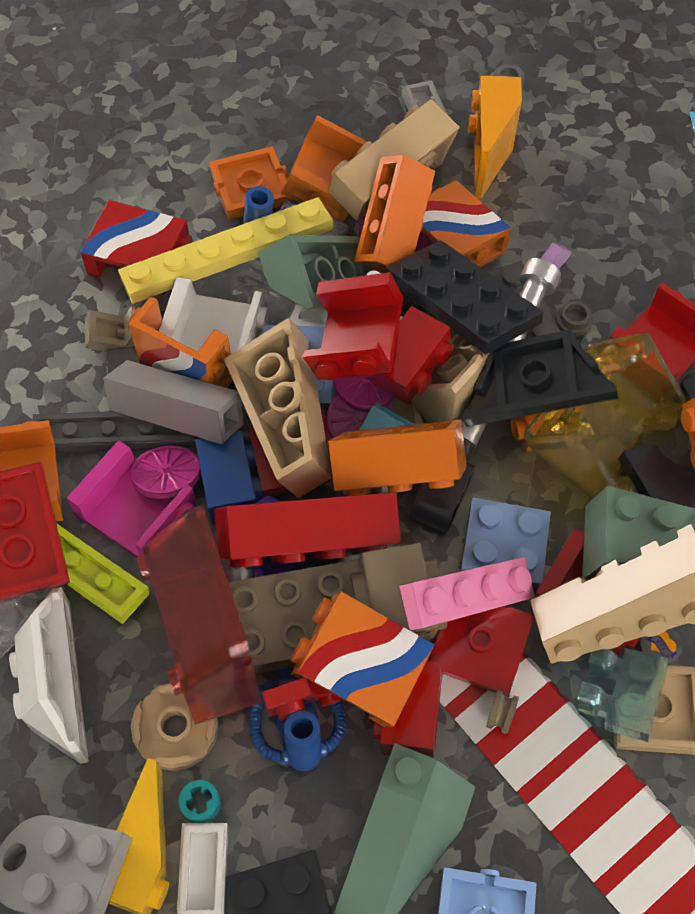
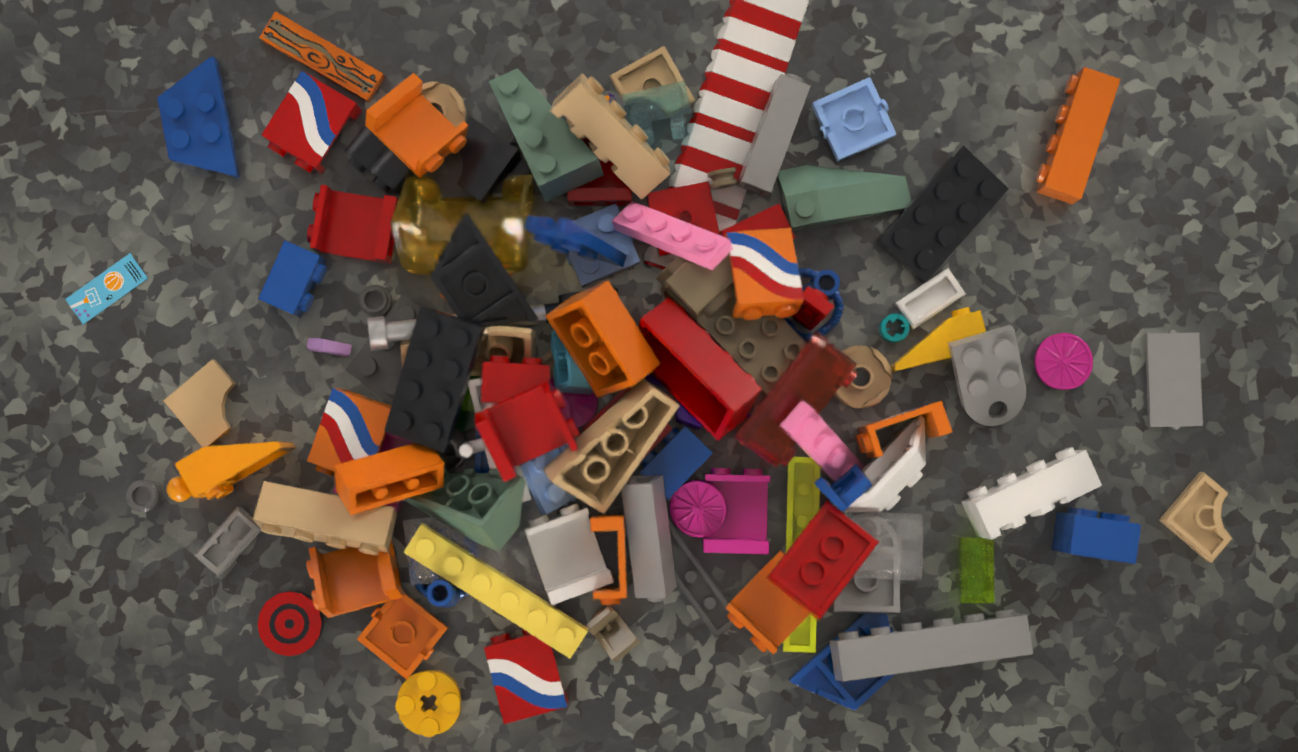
camera: 125 degrees left, 25 degrees up
none -> tan tile [163,359,236,447]
none -> red tile [257,591,323,656]
none -> blue brick [258,240,327,318]
none -> yellow plate [395,670,462,737]
none -> blue wing [523,216,627,267]
none -> light grey brick [736,73,810,197]
none -> bright pink plate [780,400,864,482]
none -> blue tile [814,464,873,512]
none -> orange panel [855,401,952,458]

